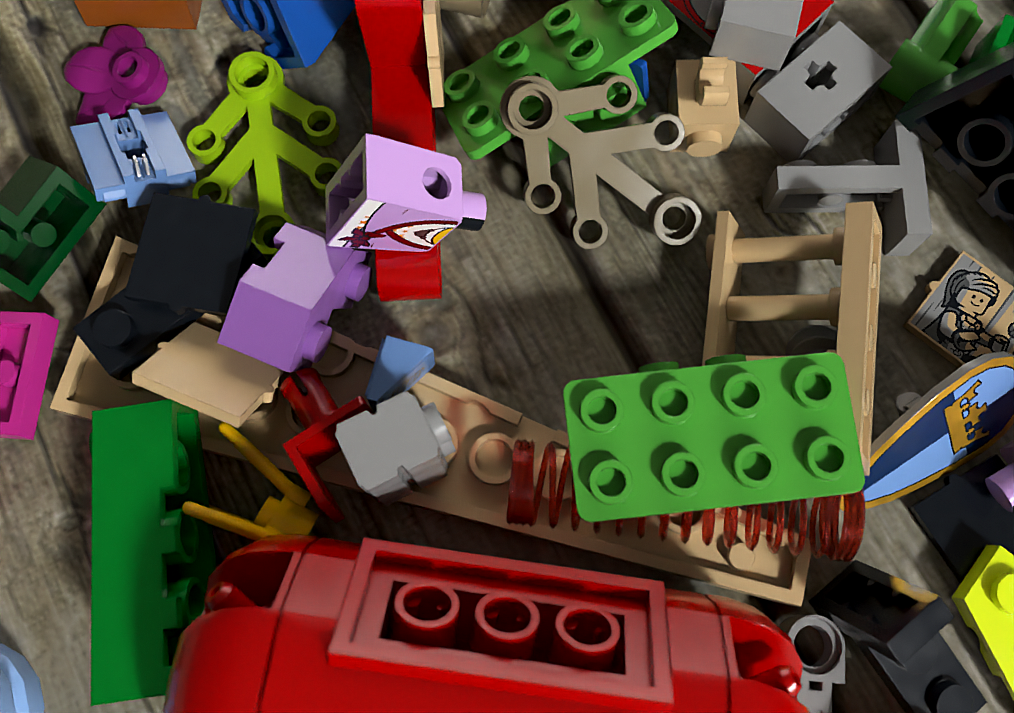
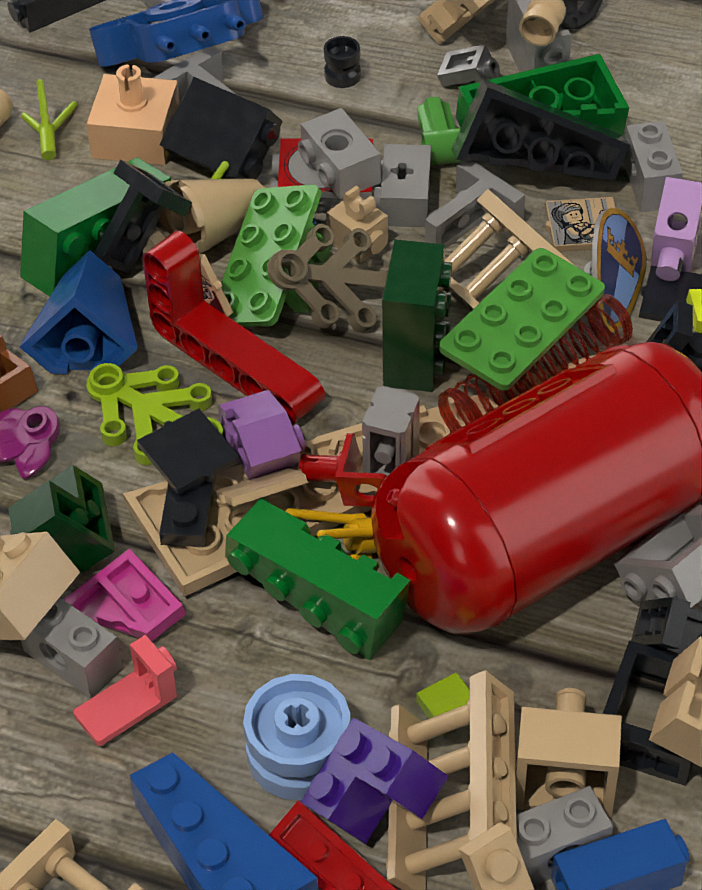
camera: 45 degrees left, 25 degrees down
medium blue piece [70,108,197,208] -> none
lavender torso [326,133,487,252] -> none
medium blue slope [365,335,435,412] -> none
none -> dark green brick [382,239,452,392]

